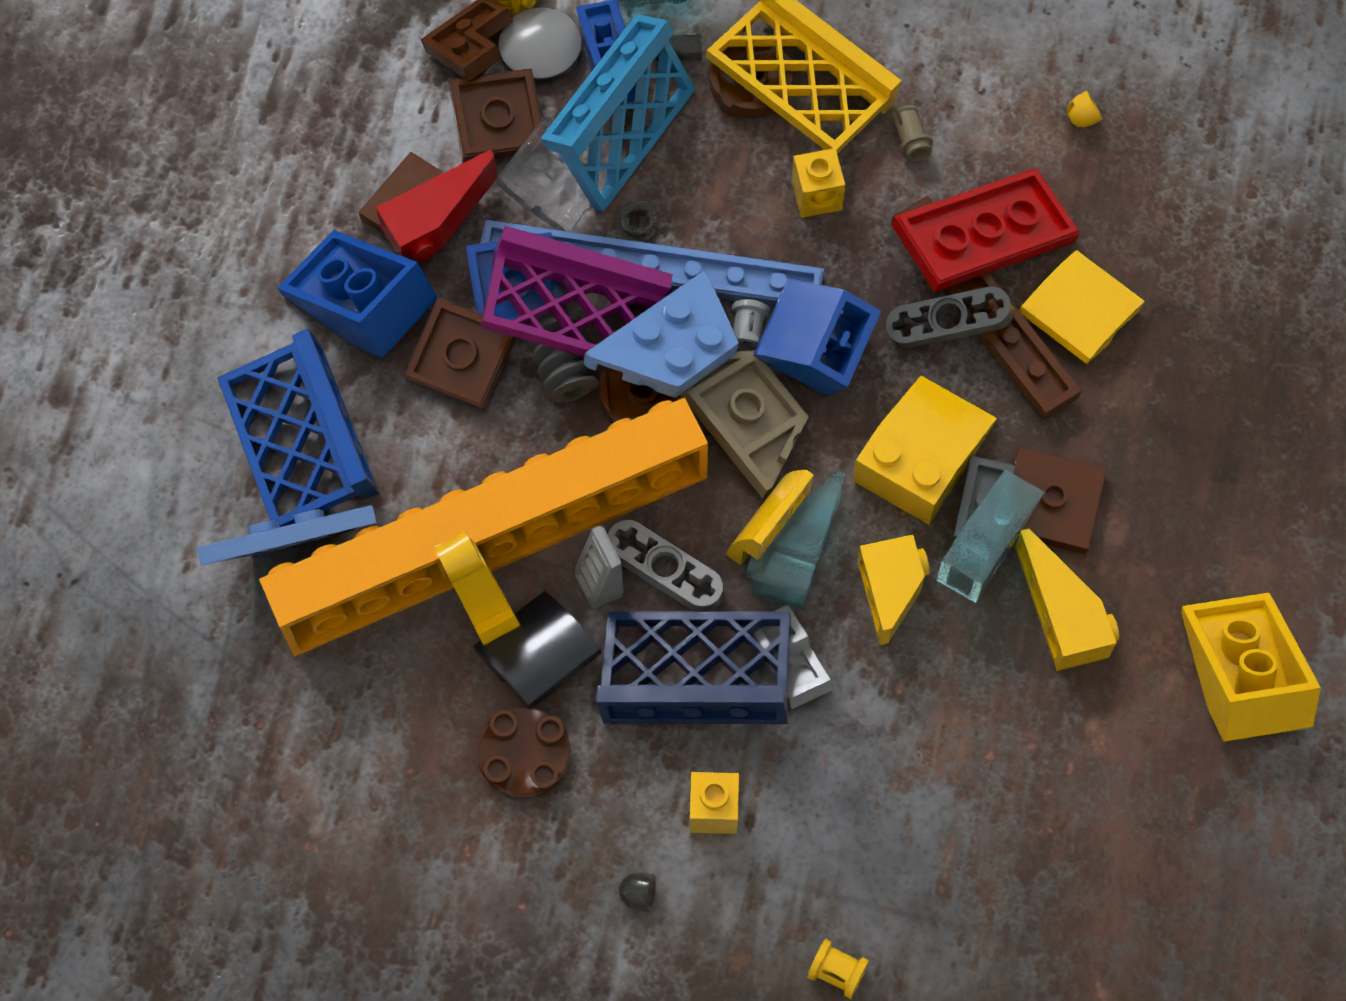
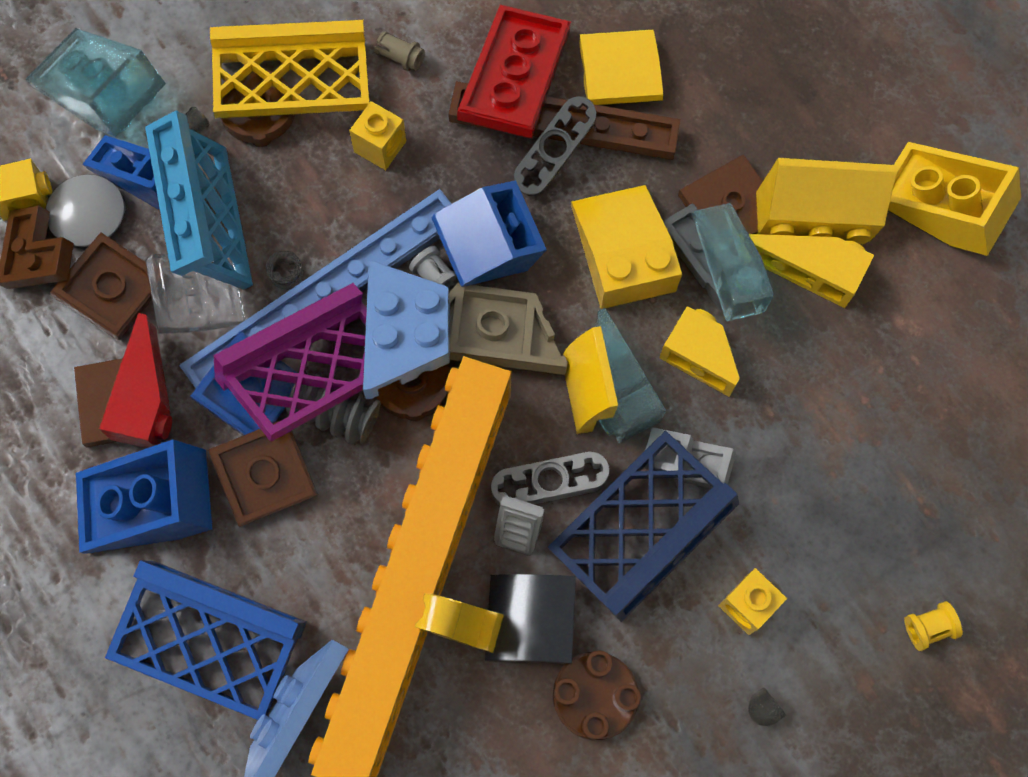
camera: 50 degrees left, 5 degrees up
none -> yellow slope [756,158,897,245]

